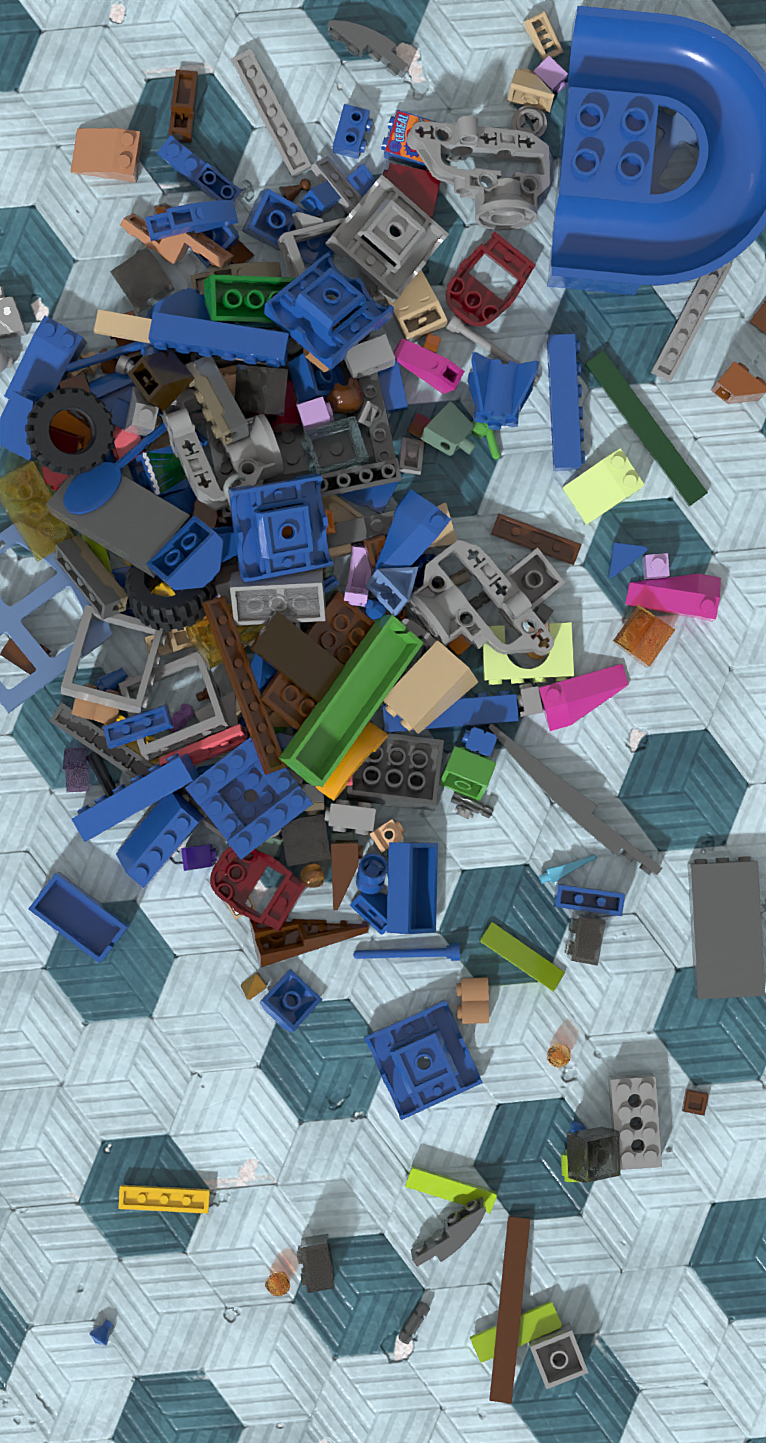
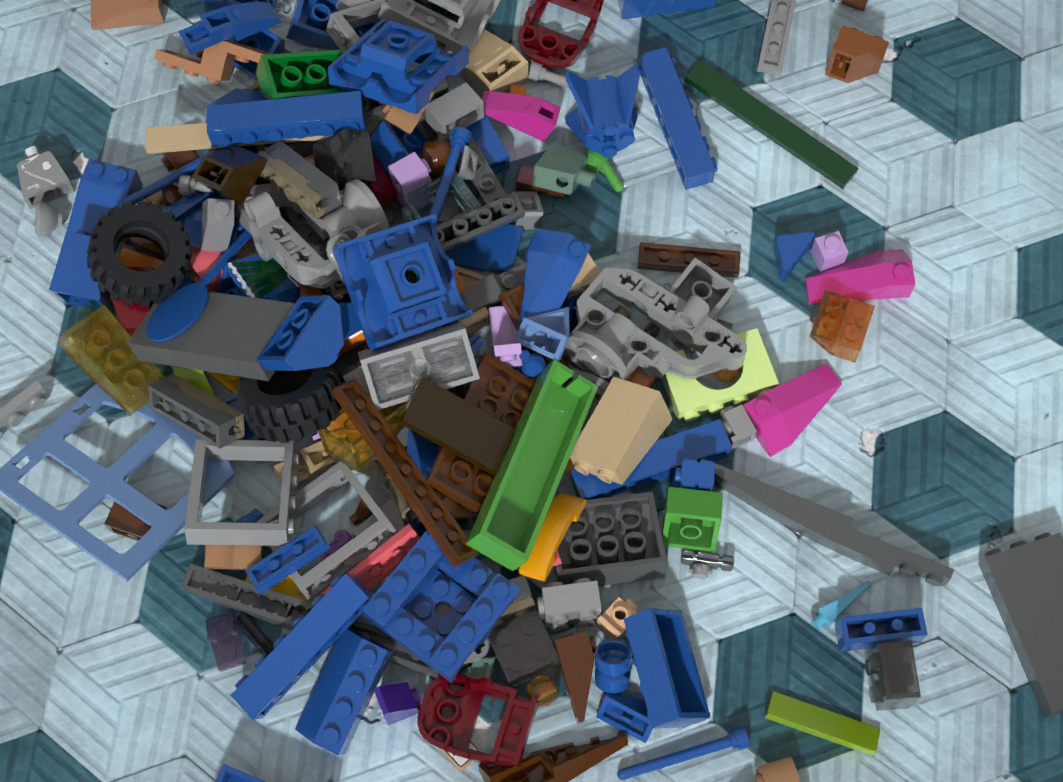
camera: 10 degrees left, 20 degrees down
clear smoke brick [110,247,175,314] -> none
yellowish green slope [562,448,645,525] -> none
none -> blue piece [429,127,472,226]

